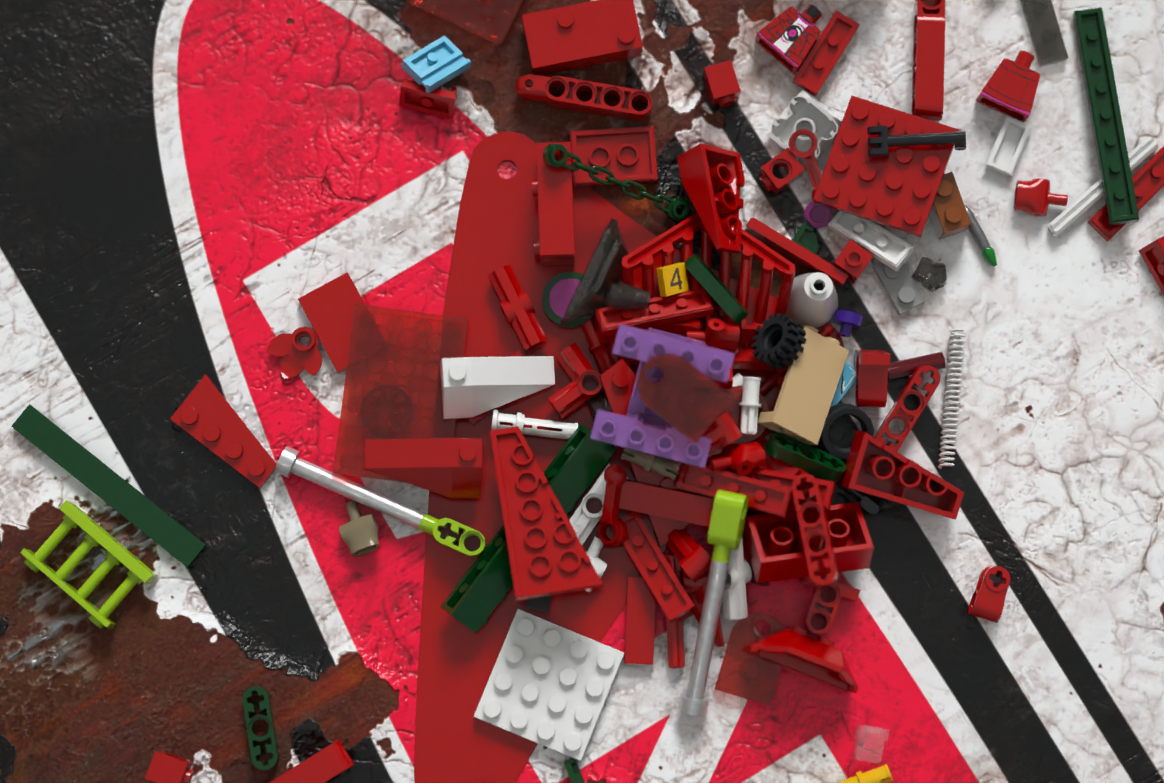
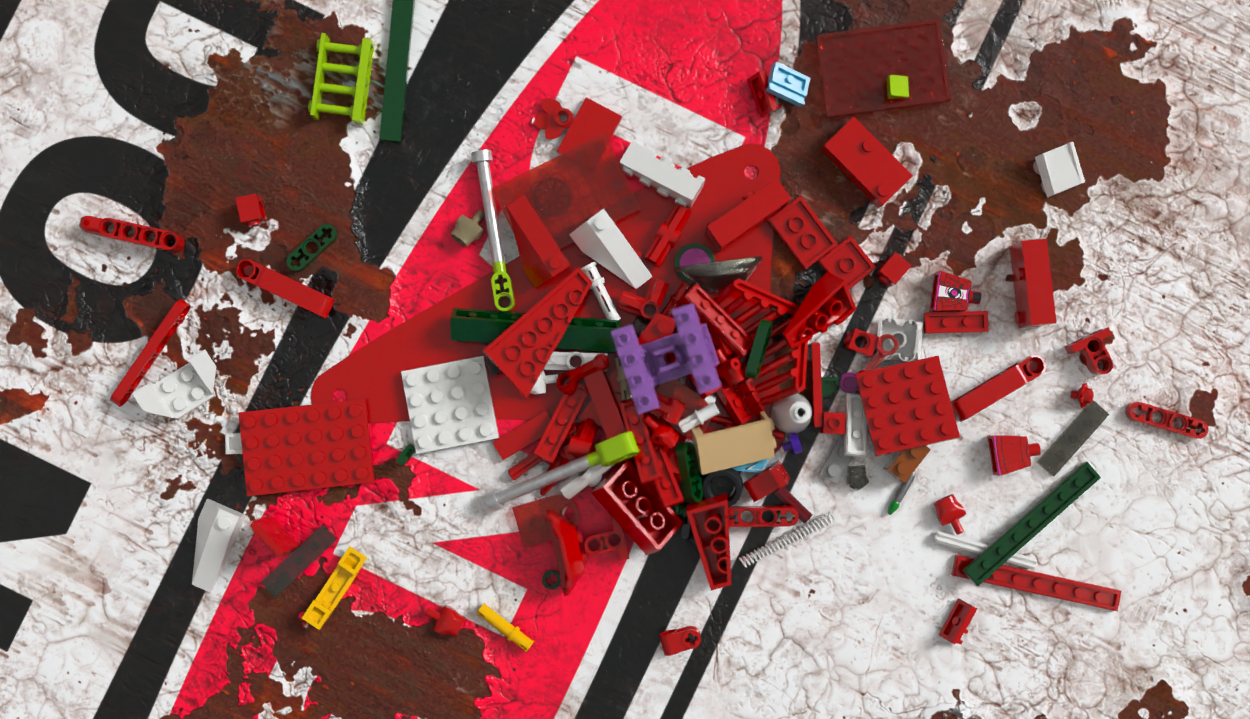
camera: 55 degrees right, 5 degrees up
red wing [170,374,277,488] -> none
red piece [515,74,652,122] -> none
dark green piece [543,144,689,221] -> none
clear smoke cone [607,281,650,310] -> none
clear red tile [637,353,732,443] -> none
yellow tile [656,262,689,297] -> none
black tyre [751,313,806,370] -> none
red beam [792,473,838,587] -> none
clear panel [852,724,889,763] -> none
black hinge [867,126,966,157] -> none
white tile [985,115,1032,177] -> none
none -> dark green bush [542,570,561,590]
none -> white wedge [619,141,705,208]
none -> dark green bush [675,502,686,521]
none -> red tile [818,236,877,289]

